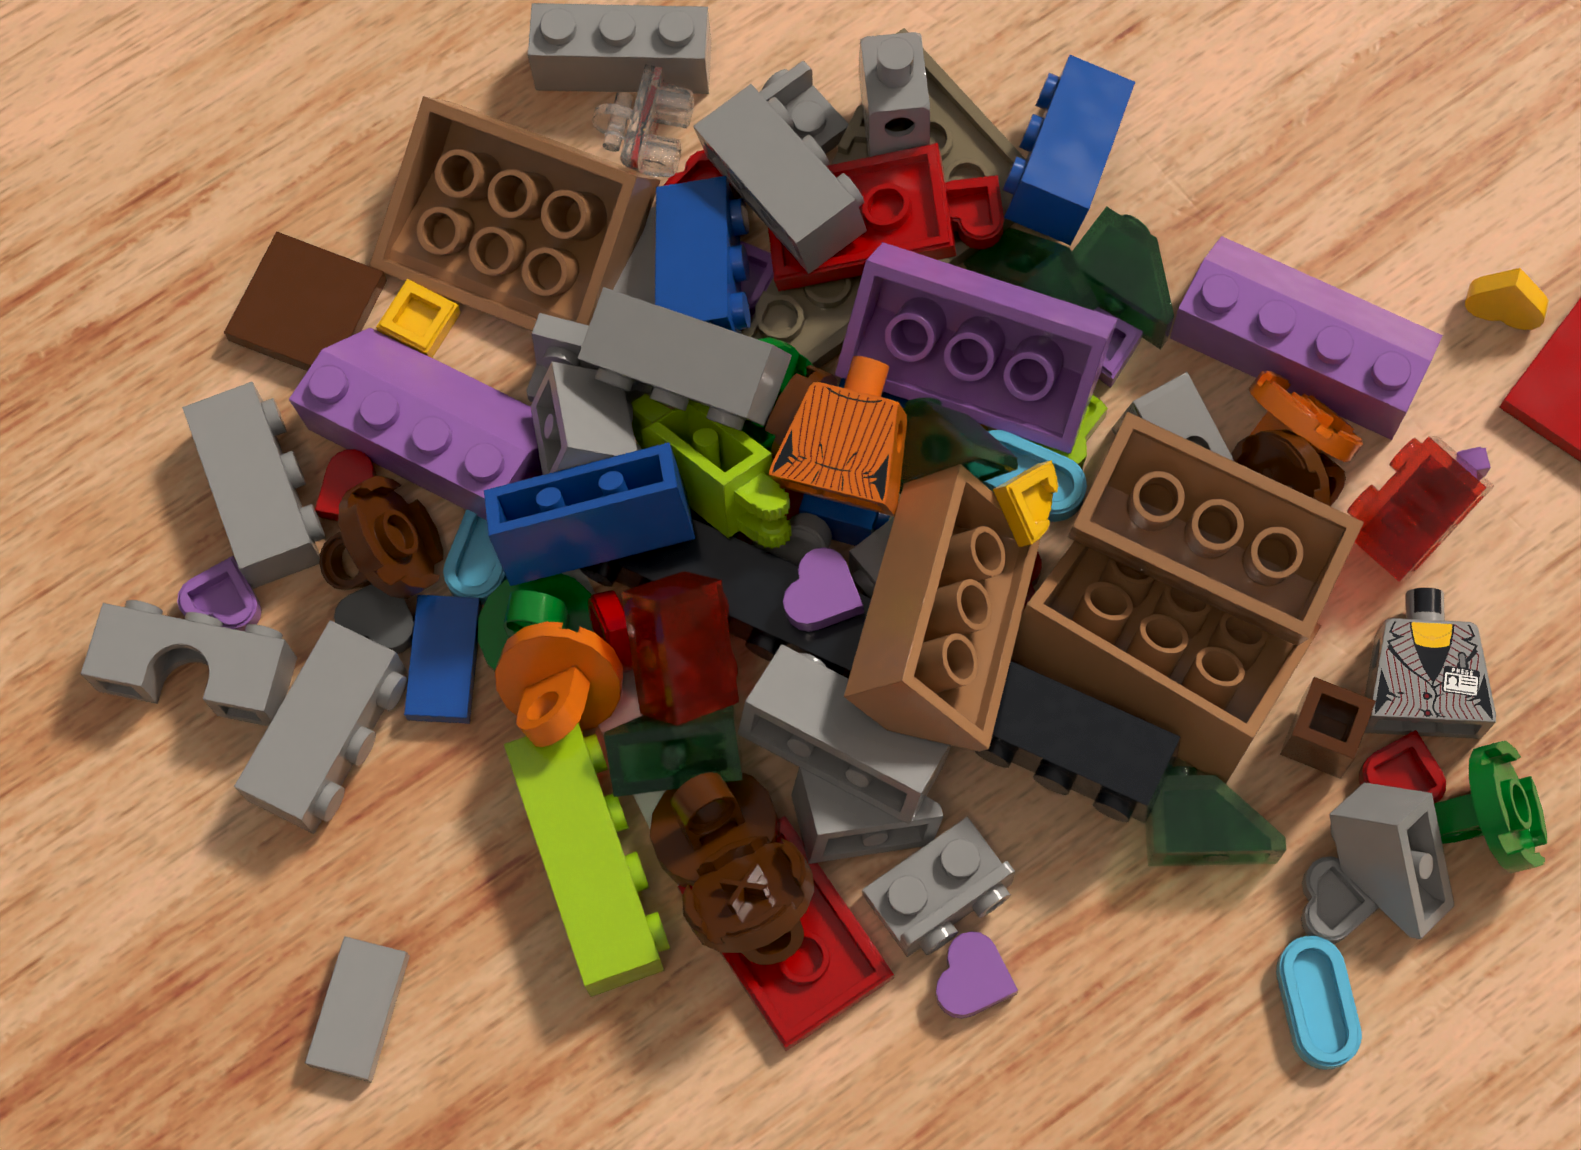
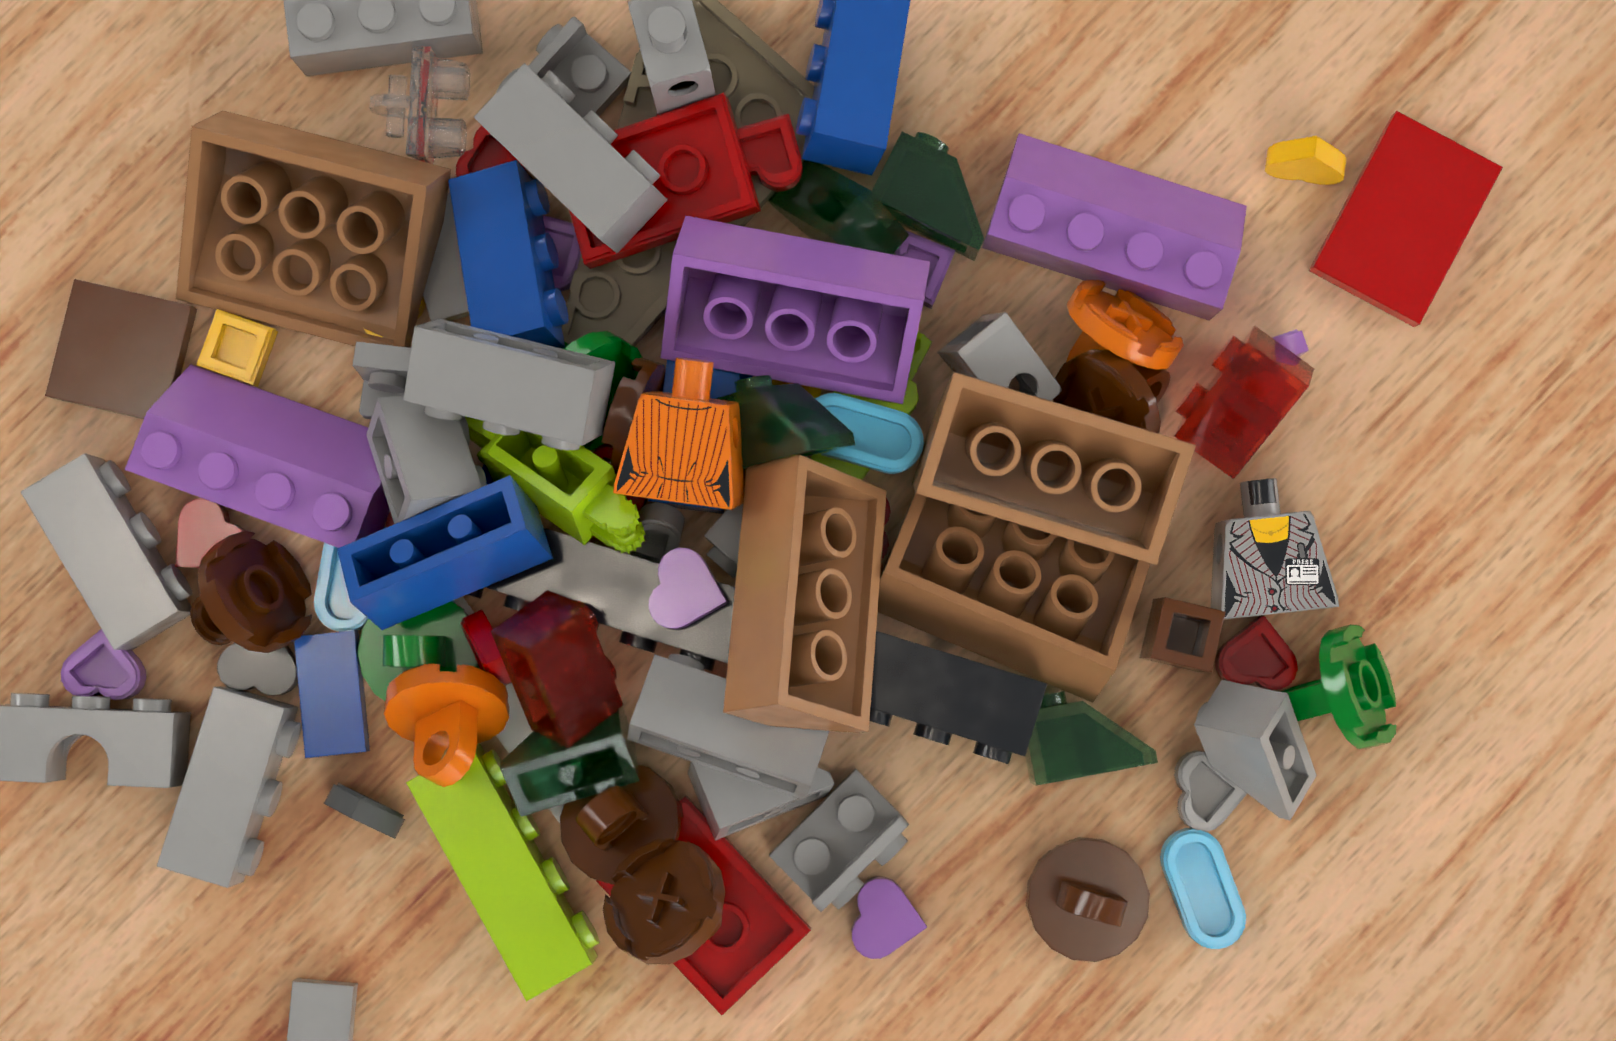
camera: 15 degrees left, 15 degrees up
yellow tile [993,460,1058,547] -> none
none -> dark grey tile [324,783,405,839]
none -> reddish brown tile [1026,837,1150,962]

